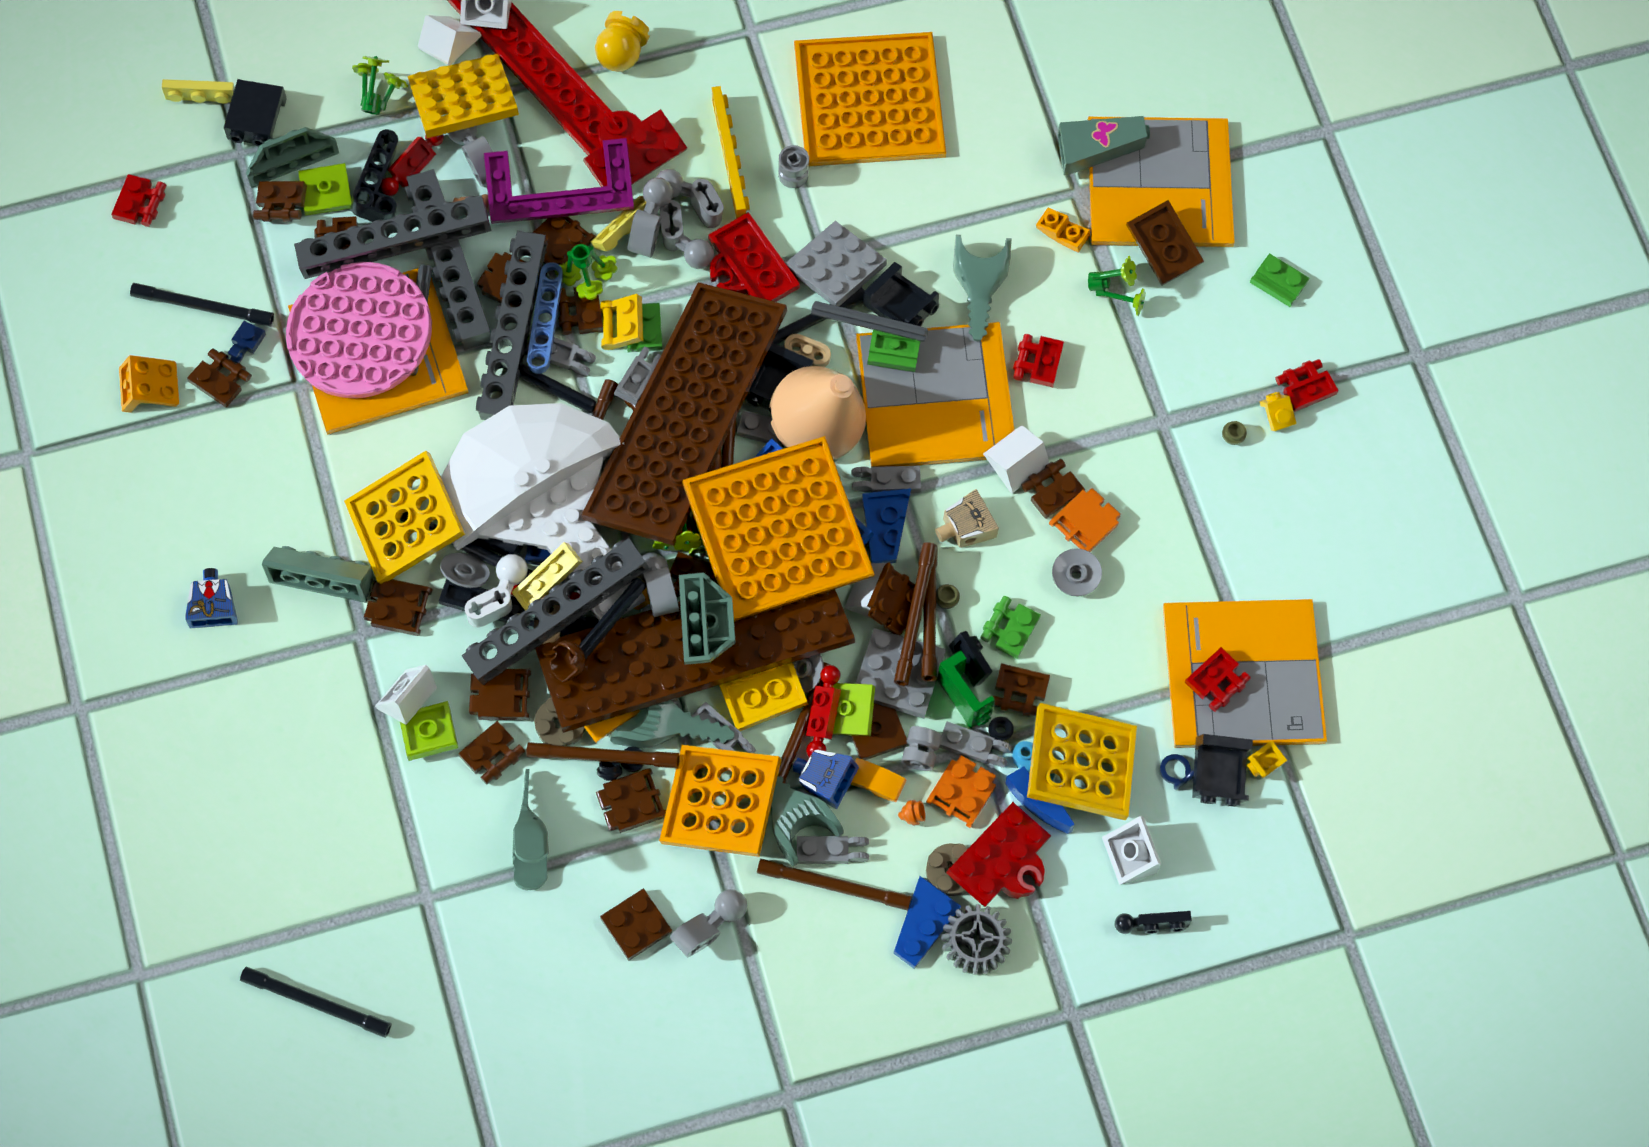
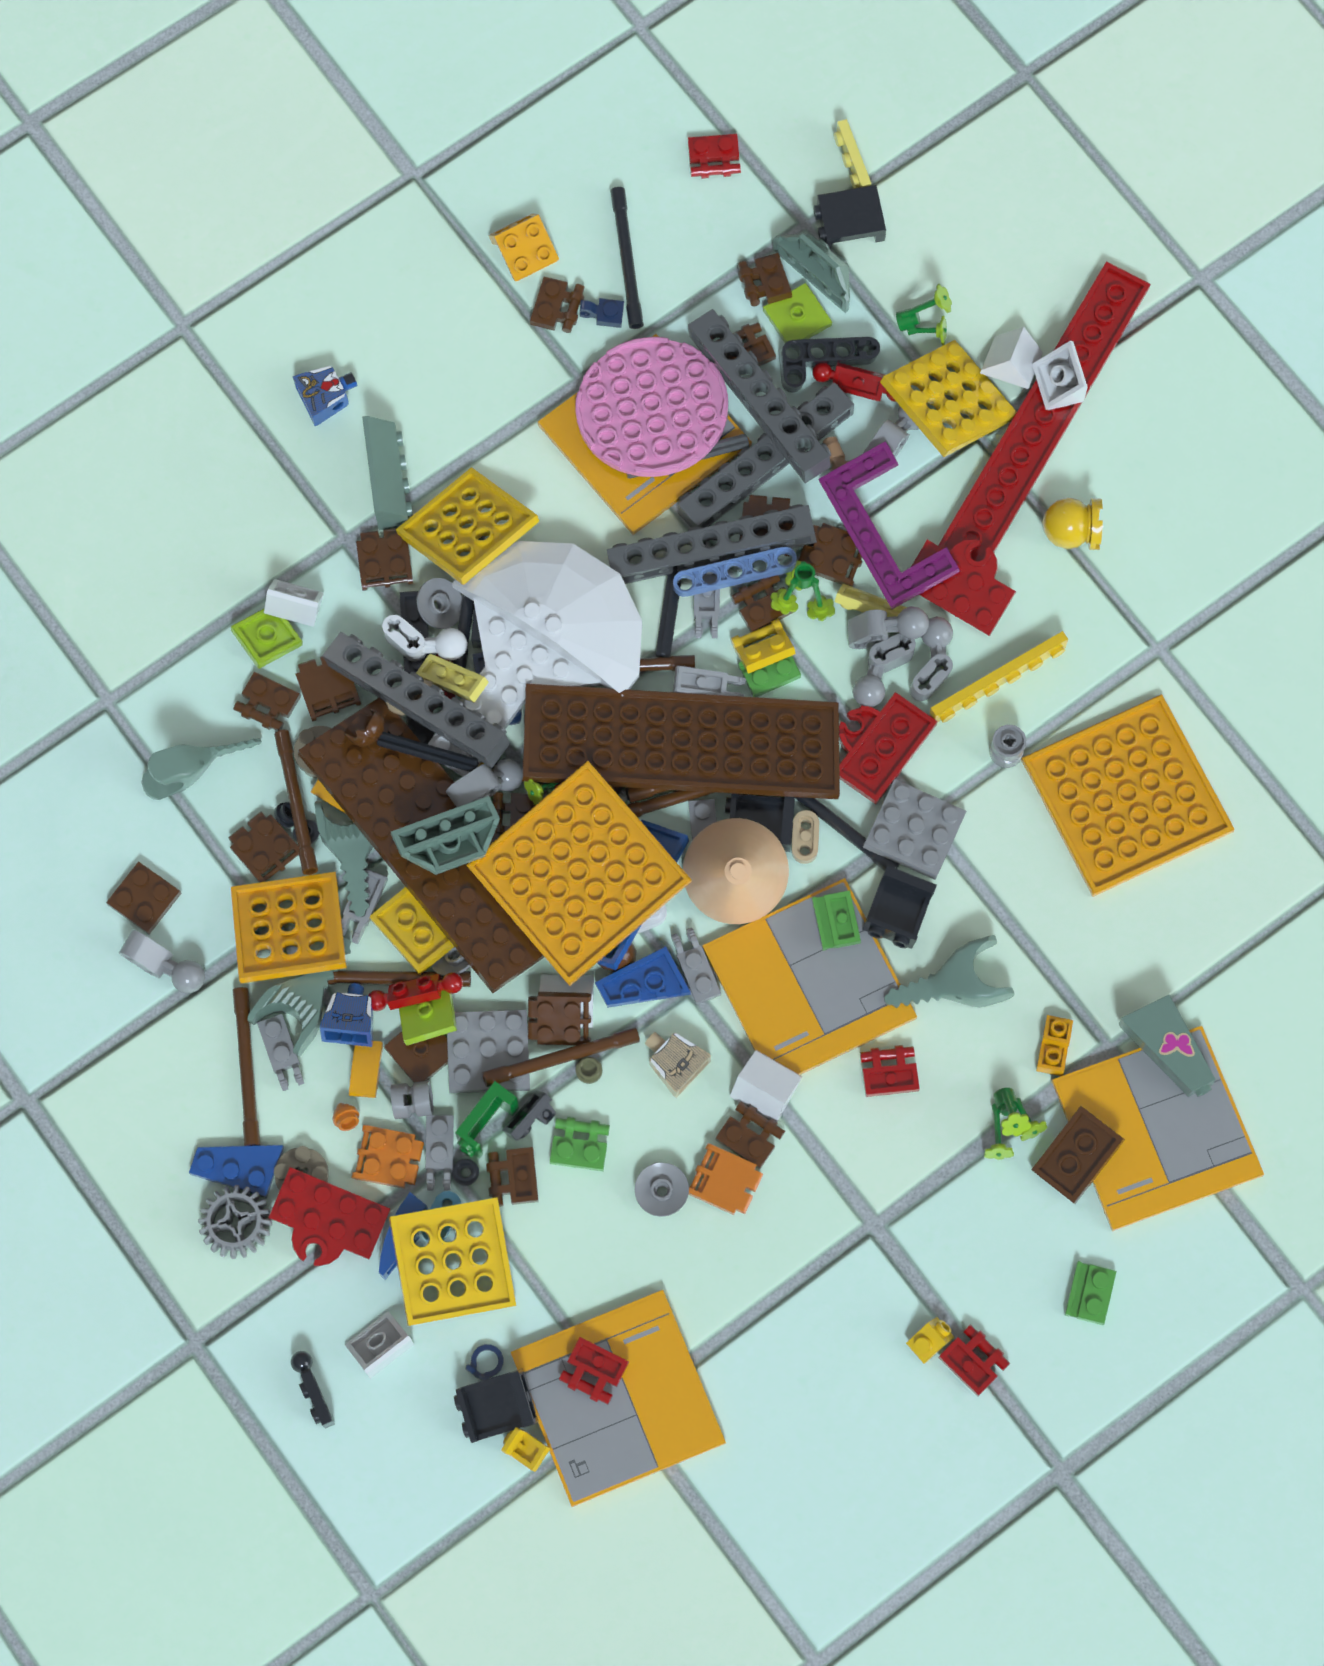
camera: 75 degrees right, 5 degrees up
dark grey axle [811,301,928,342] -> none
reddish brown piece [894,542,937,686] -> none
olive plate [1222,421,1247,445] -> none

